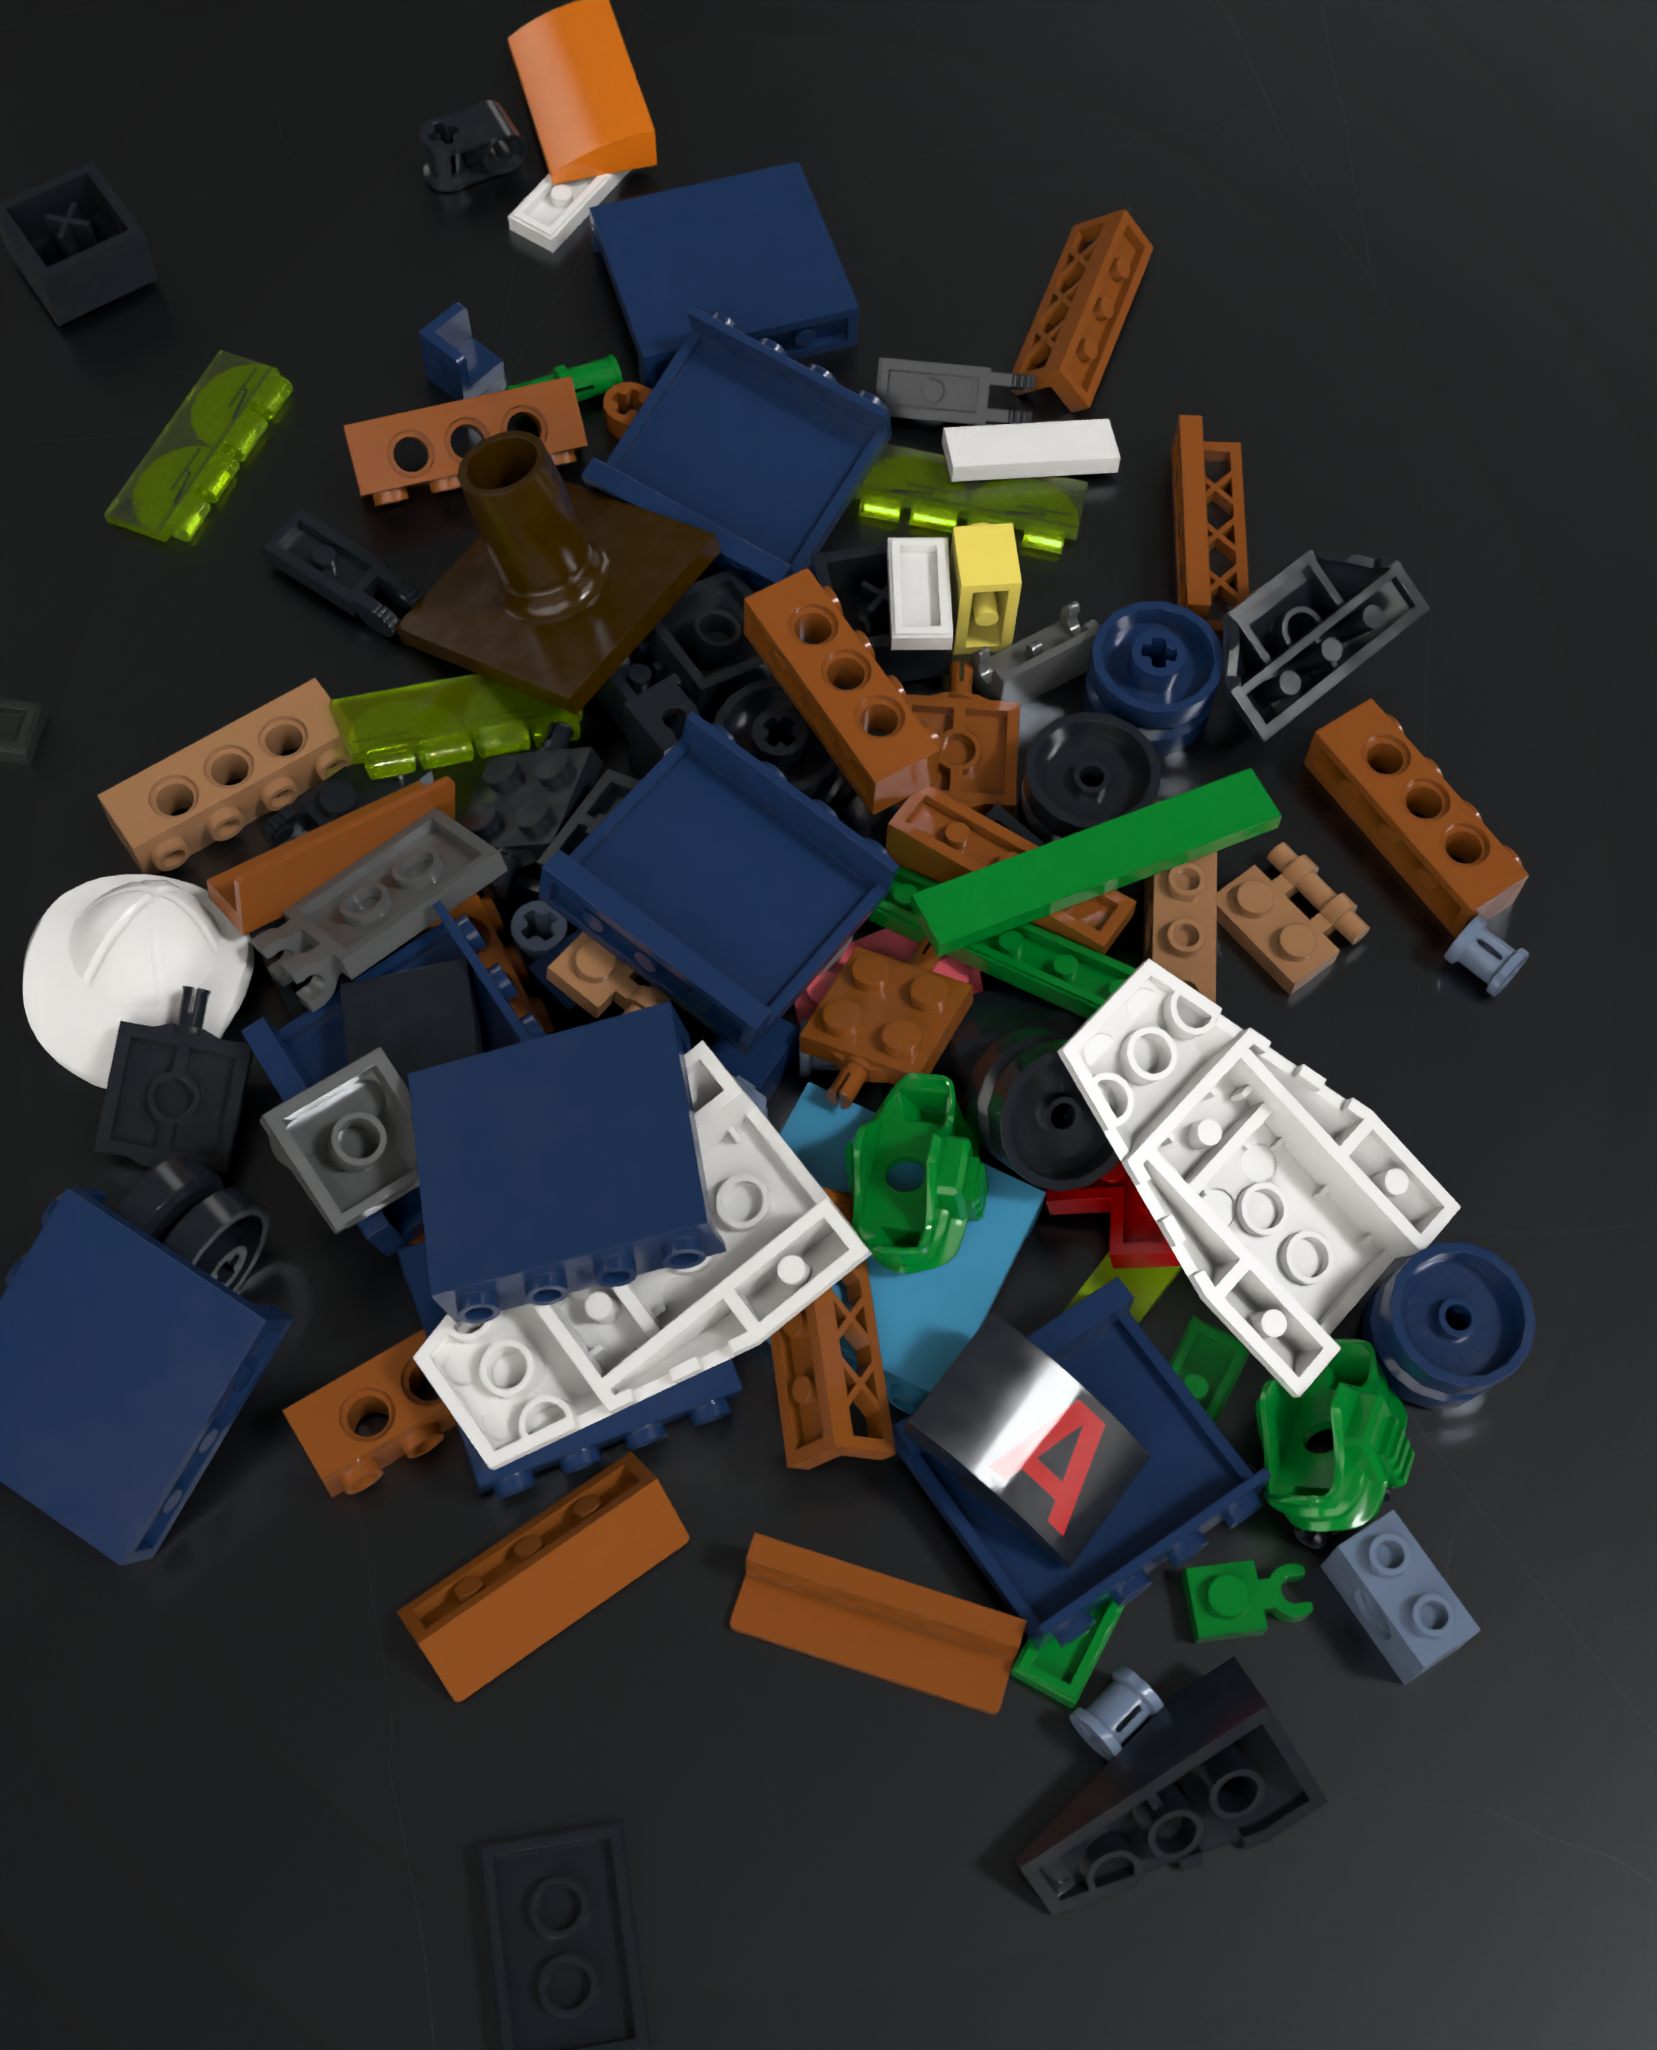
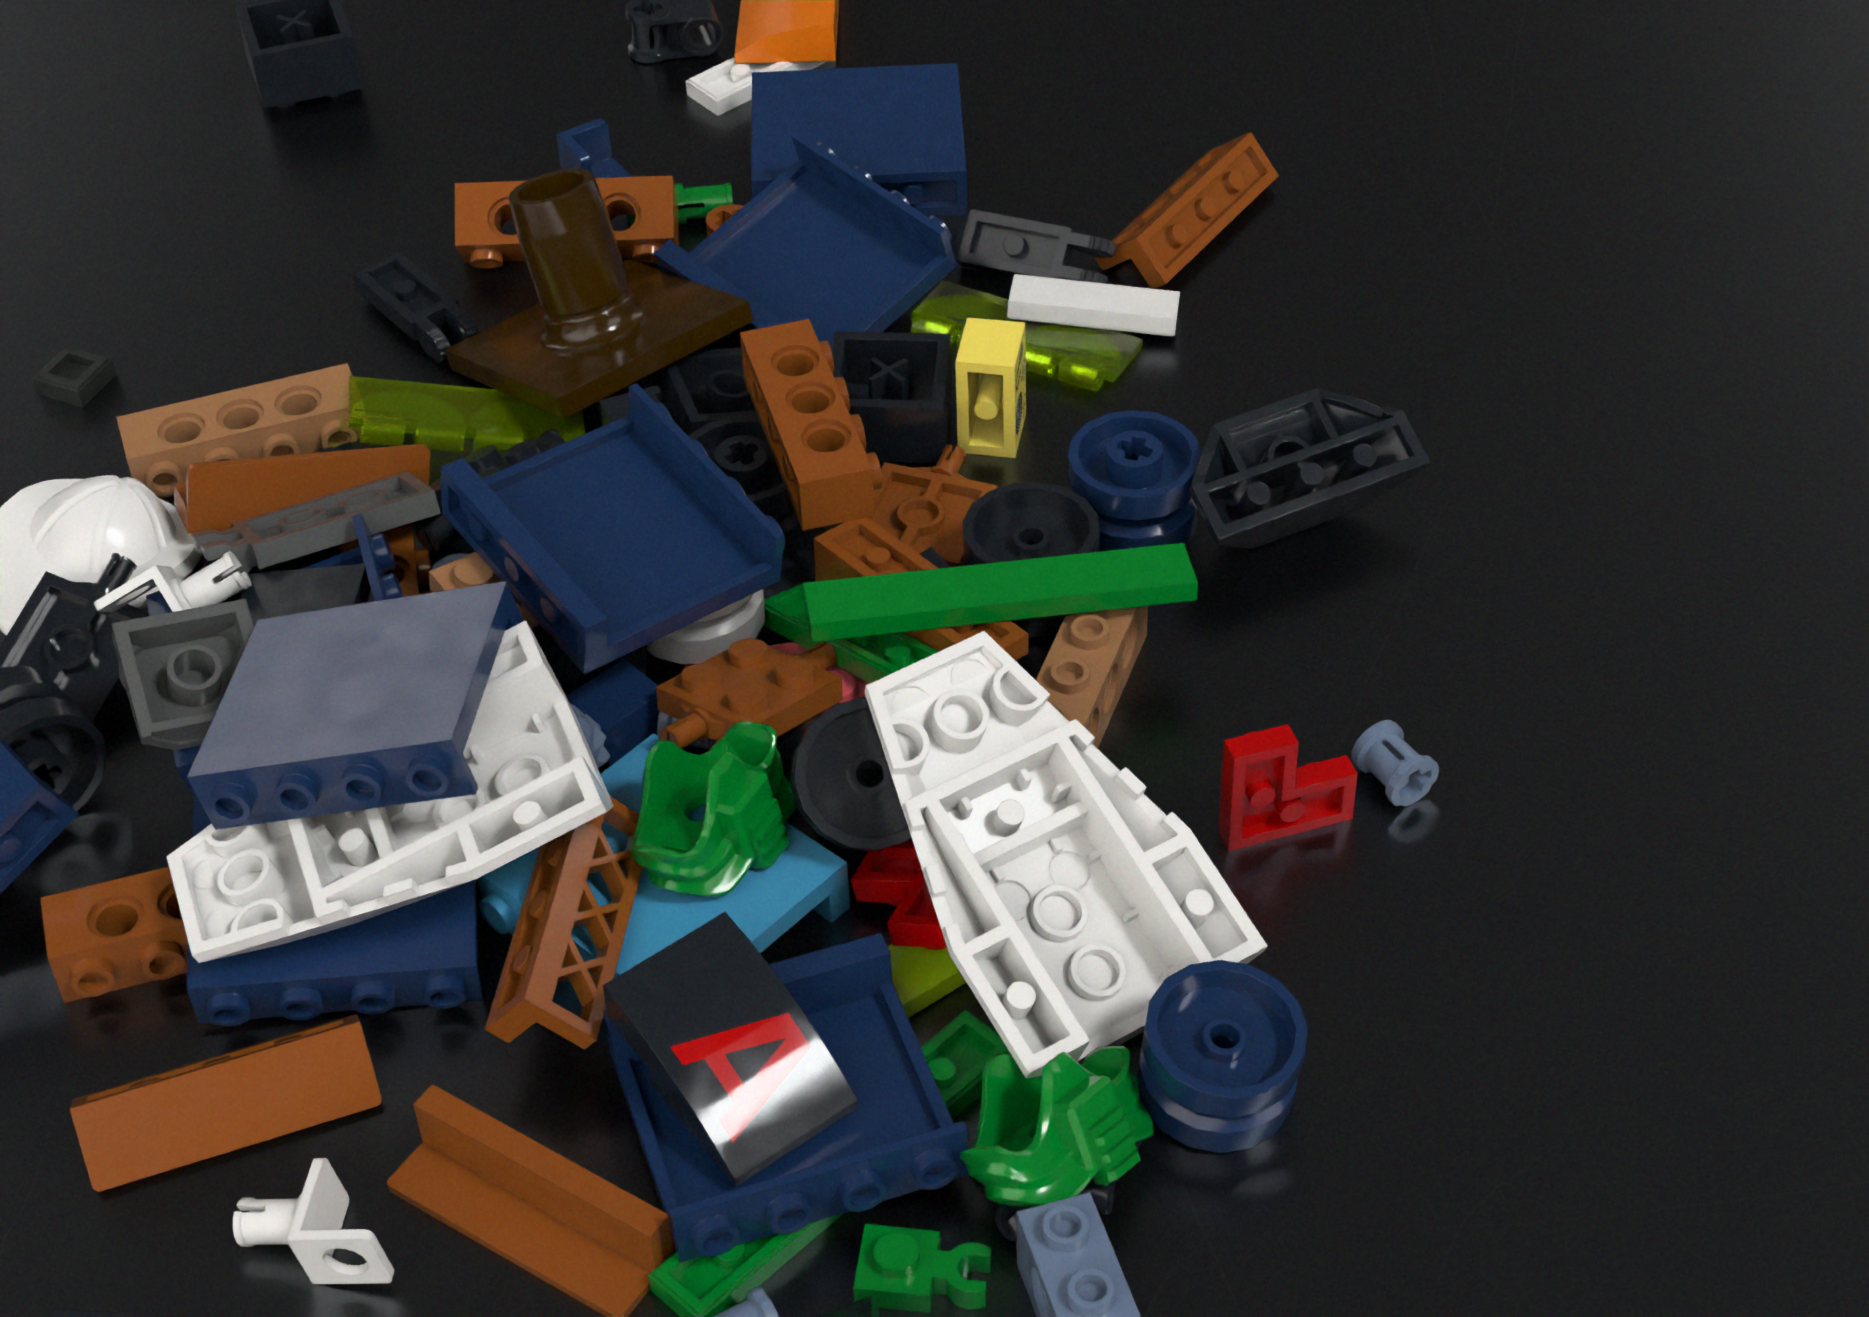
camera: 20 degrees right, 20 degrees down
clear neon green windscreen [104,350,293,542] -> none
white tile [887,537,953,650] -> none
dark grey hinge [971,601,1100,706] -> none
dark orange fence [1171,415,1249,640] -> none
medium nougat plate [1217,842,1370,995] -> none
dark orange brick [1303,698,1529,939] -> none
none -> white bracket [93,551,252,612]
none -> white bracket [233,1158,395,1284]
none -> red plate [1218,724,1358,852]

